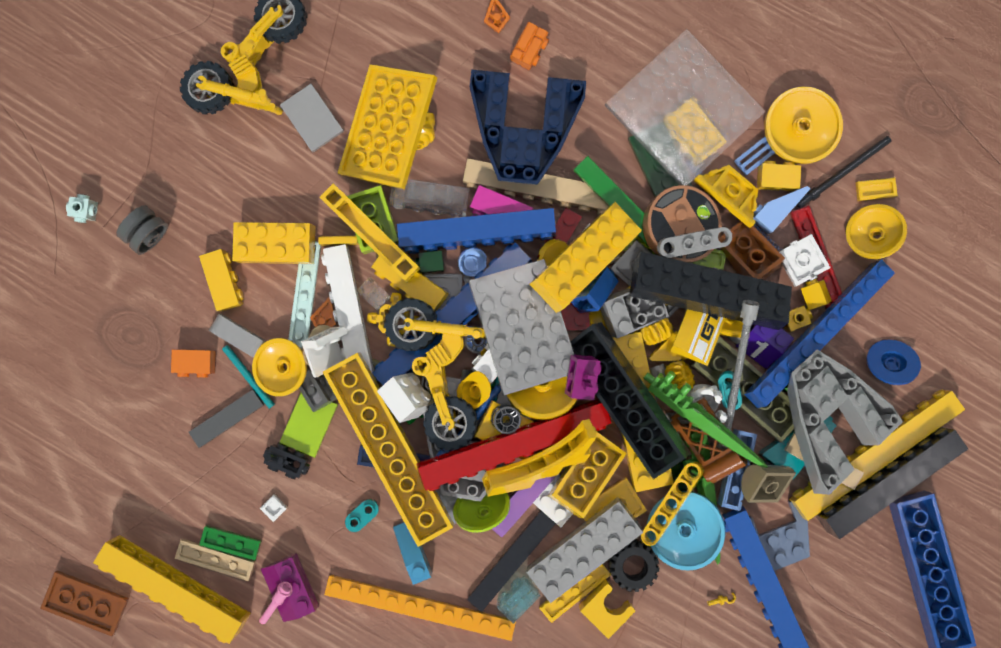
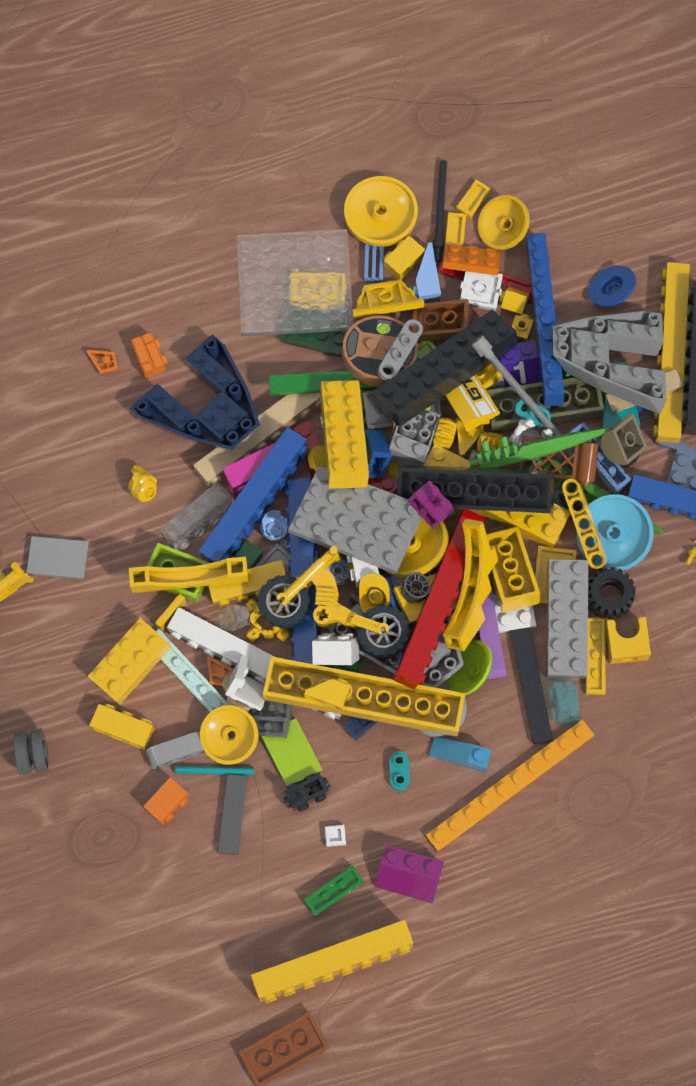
camera: 45 degrees left, 15 degrees down
tan plate [175,539,256,581] -> none
bright pink pin [259,582,293,624] -> none
yellow plate [338,65,437,190] -> none
none -> yellow slope [304,678,350,712]
none -> orange plate [443,243,500,276]
none -> yellow tile [445,212,466,246]

